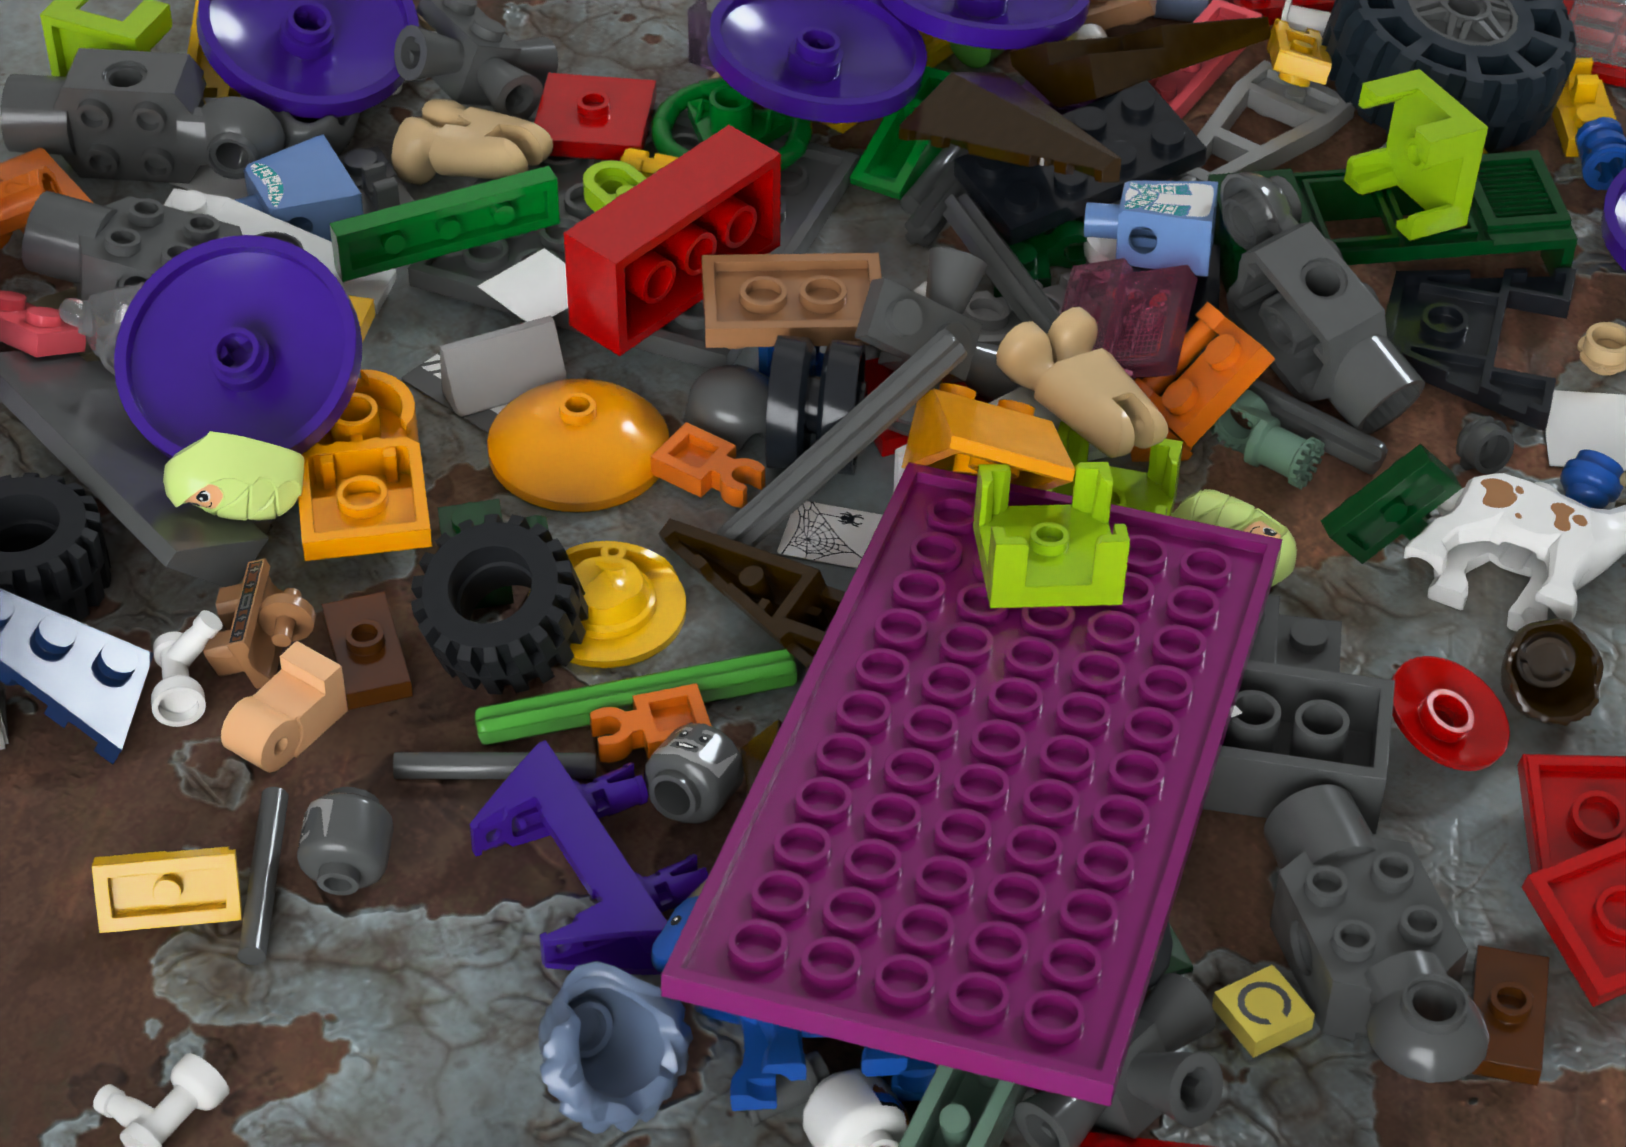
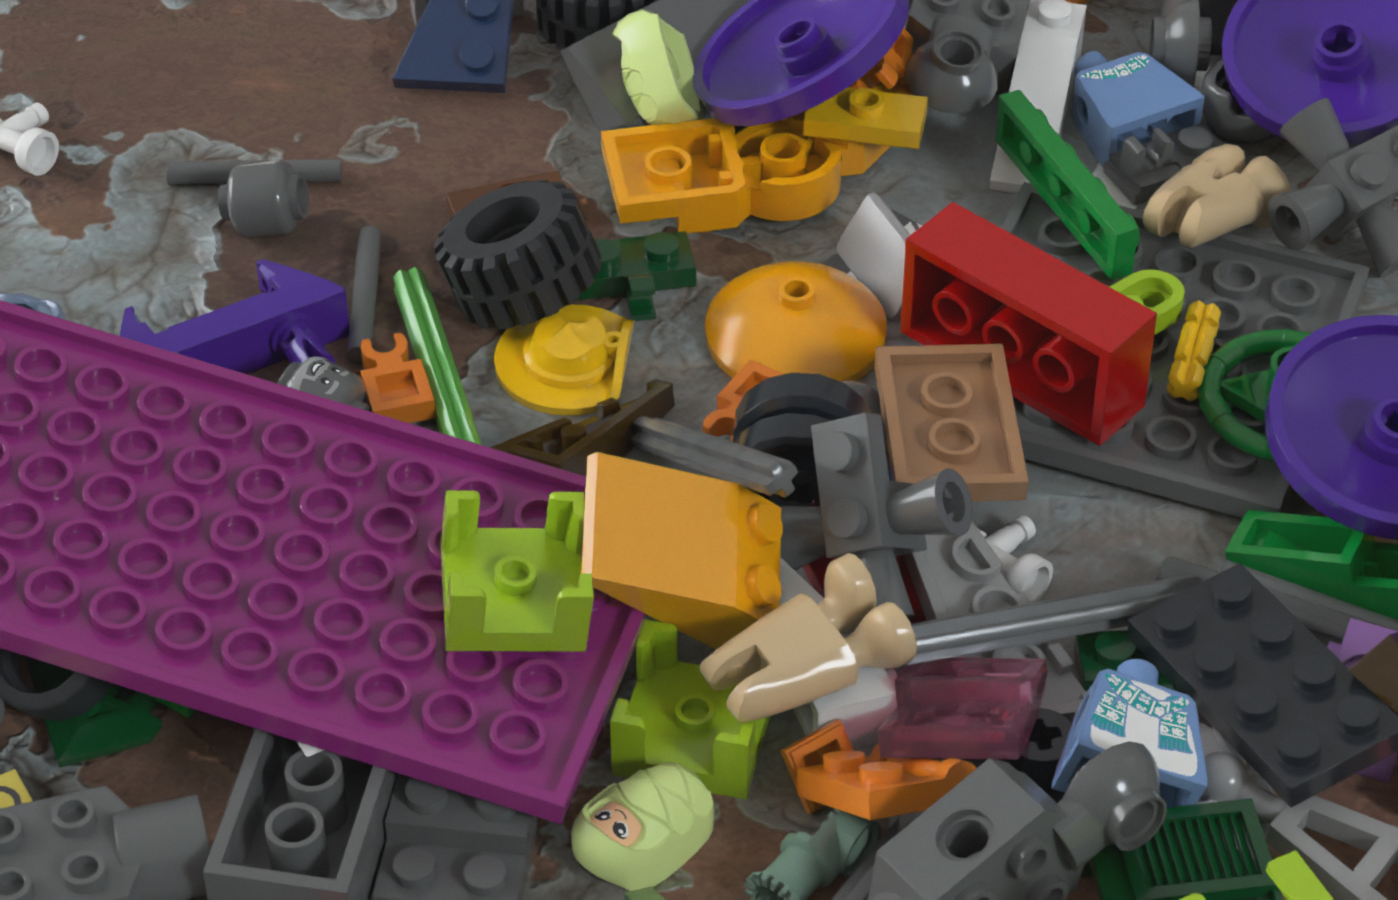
camera: 90 degrees right, 0 degrees up
yellow plate [91,846,243,933] -> none
white piece [151,610,222,727] -> none
medium nougat hips [203,558,316,689] -> none
light nougat leg [221,641,348,773] -> none
red plate [534,73,657,161] -> none
dark brown wedge [899,72,1122,182] -> none

